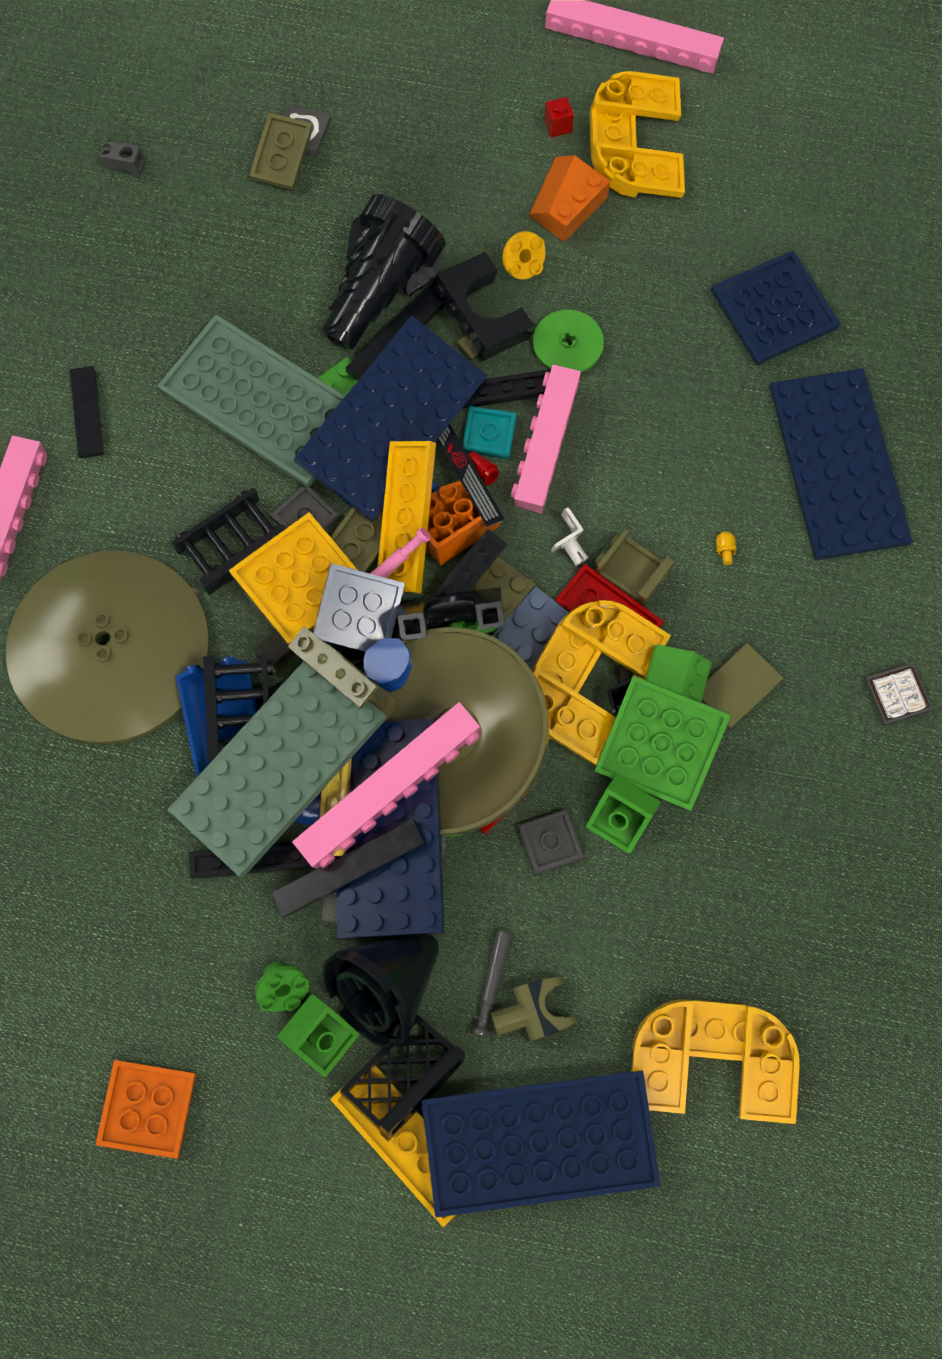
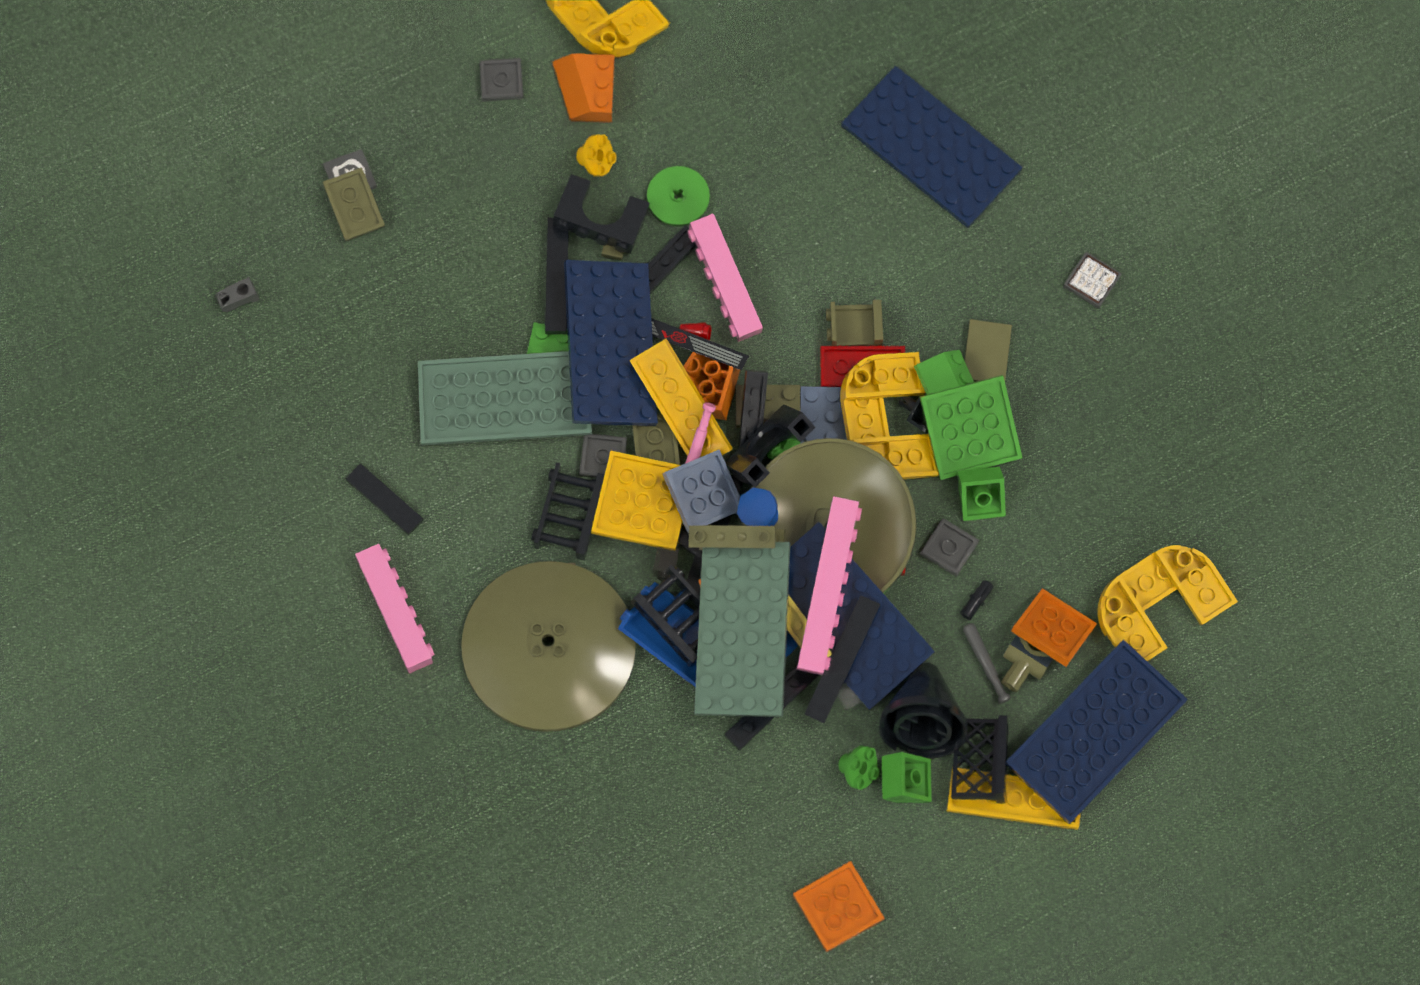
camera: 40 degrees left, 0 degrees up
black cone [321,194,446,350] -> none
teal tile [462,406,517,460] -> none
red brick [544,97,574,138] -> none
white bracket [551,507,589,566] -> none
dark blue plate [711,251,840,366] -> none
yellow cylinder [716,531,736,565] -> none
none -> dark grey tile [480,58,524,102]
none -> black axle [960,580,994,621]
none -> orange plate [1011,588,1097,667]

